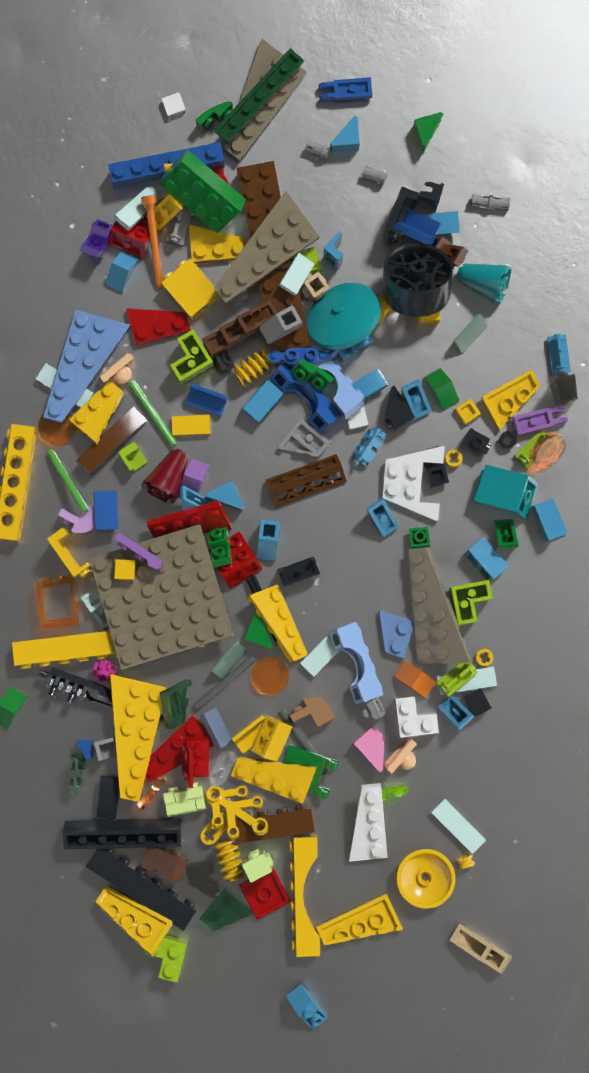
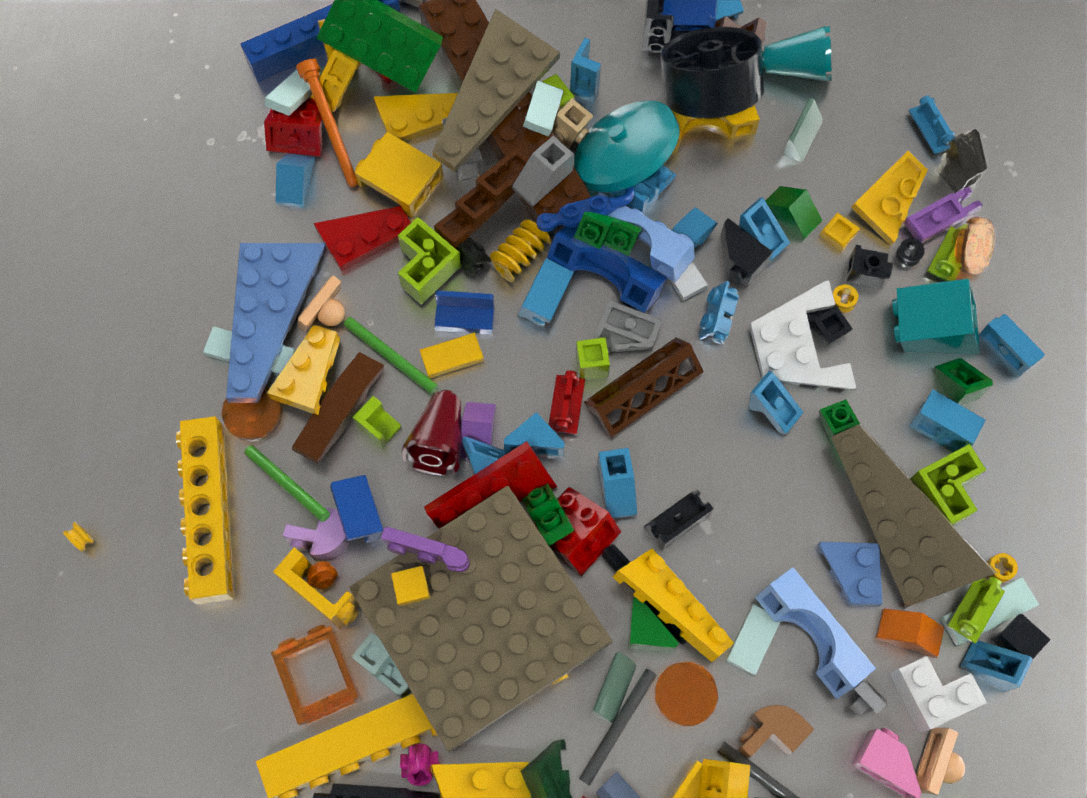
camera: 15 degrees left, 15 degrees down
dark purple brick [80,219,113,258] -> none
light grey hinge [165,206,192,246] -> none
none -> orange plate [307,561,338,589]
none -> red hinge [548,370,585,435]
none -> lime panel [575,337,610,380]

